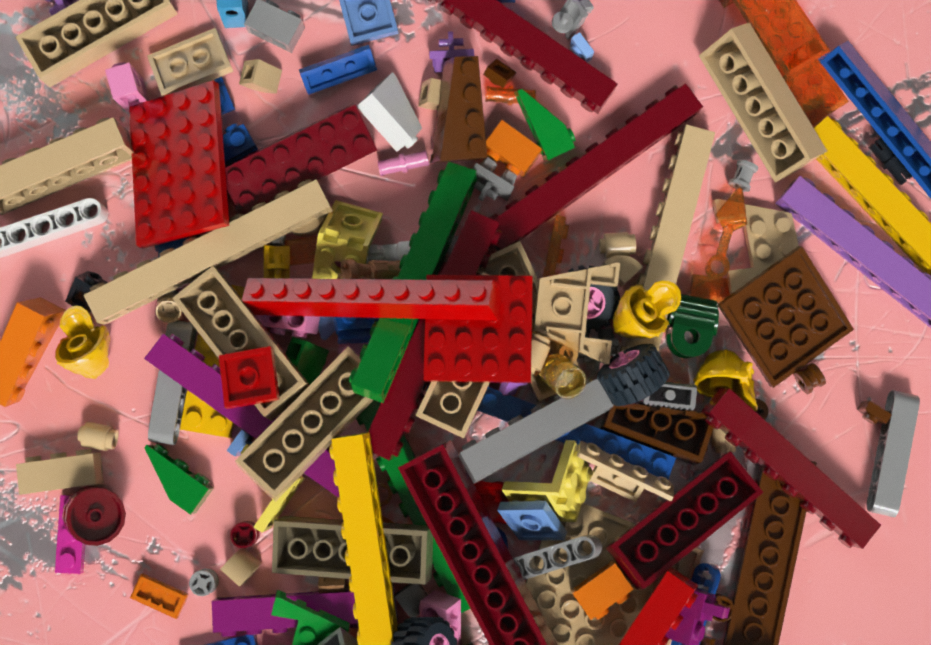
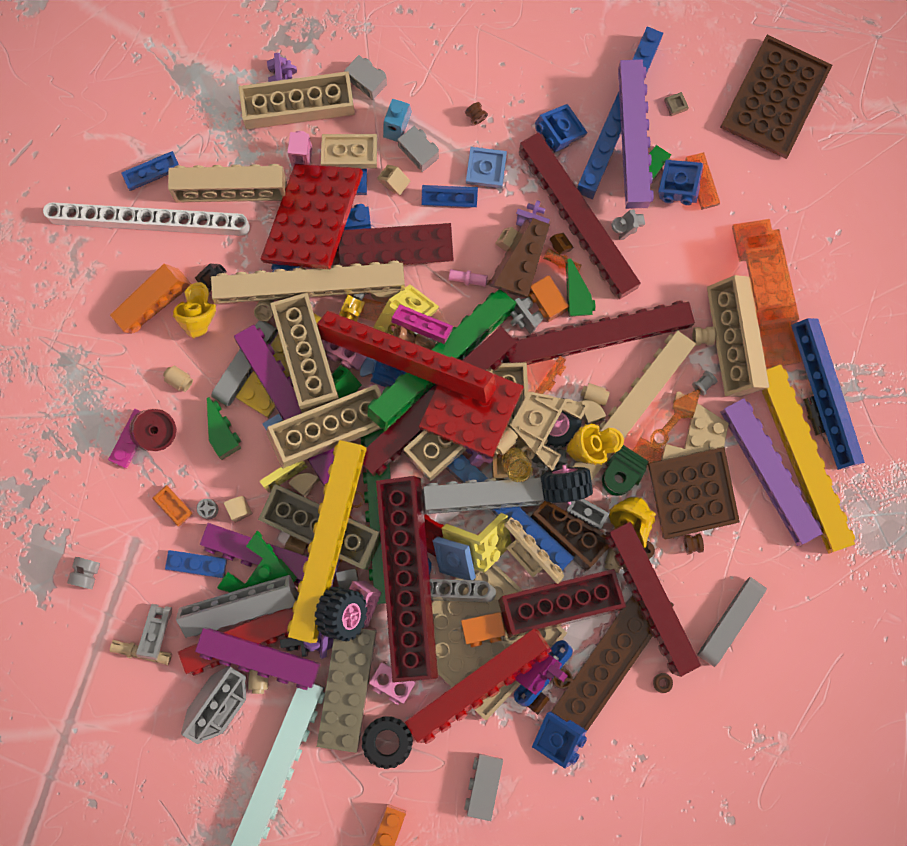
camera: 20 degrees right, 5 degrees down
tan brick [16,449,104,495] -> none
red plate [219,346,280,409] -> none
dark red wheel [230,521,260,548] -> none
white slope [356,72,422,152] -> none
light blue plate [569,32,594,62] -> none
reddish brown plate [857,401,892,425] -> none
none -> tan brick [289,473,320,497]
none -> dark pink plate [391,305,453,344]
none -> reddish brown plate [653,673,673,693]
none -> tan wheel [692,326,715,346]

